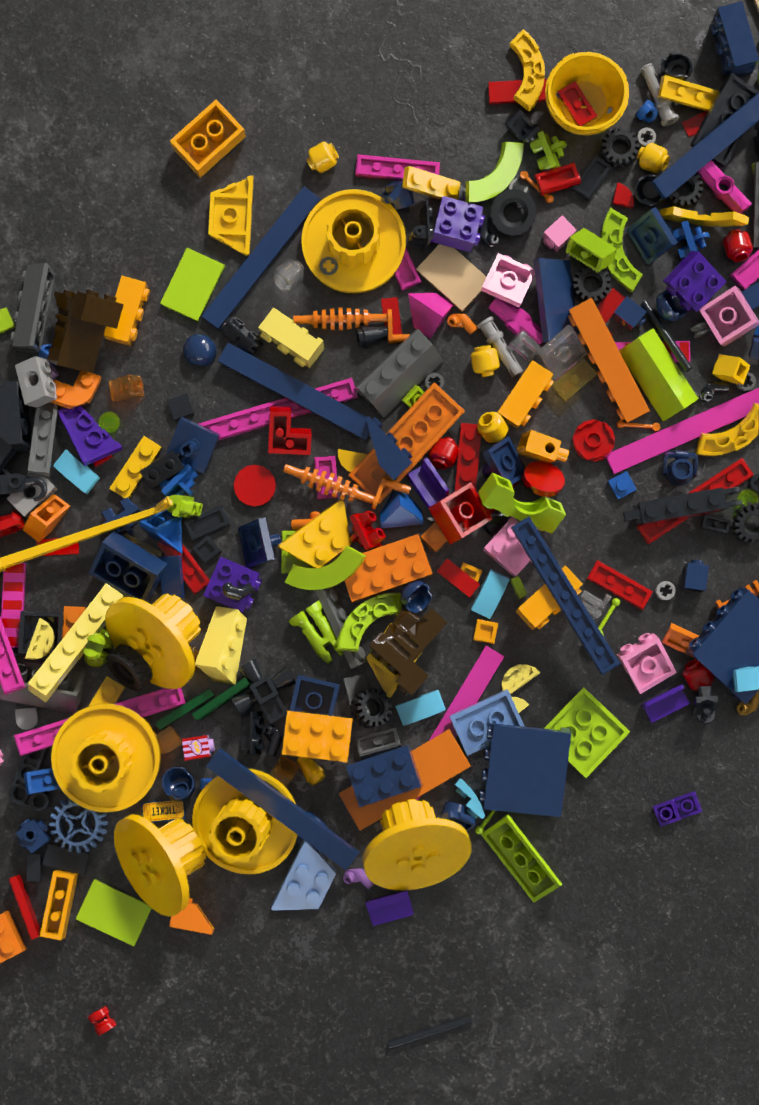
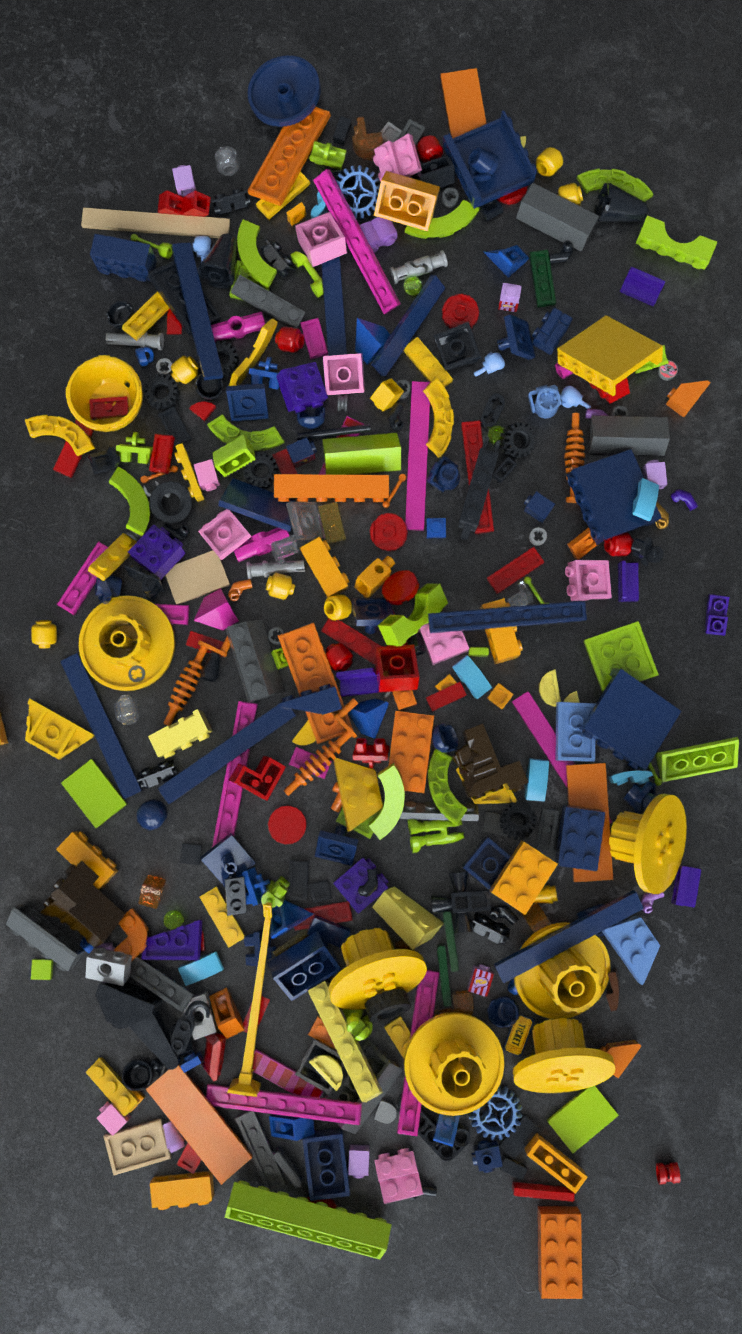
camera: 60 degrees left, 0 degrees up
none -> yellow plate [174,443,205,502]
none -> reddish brown slope [606,968,620,1012]

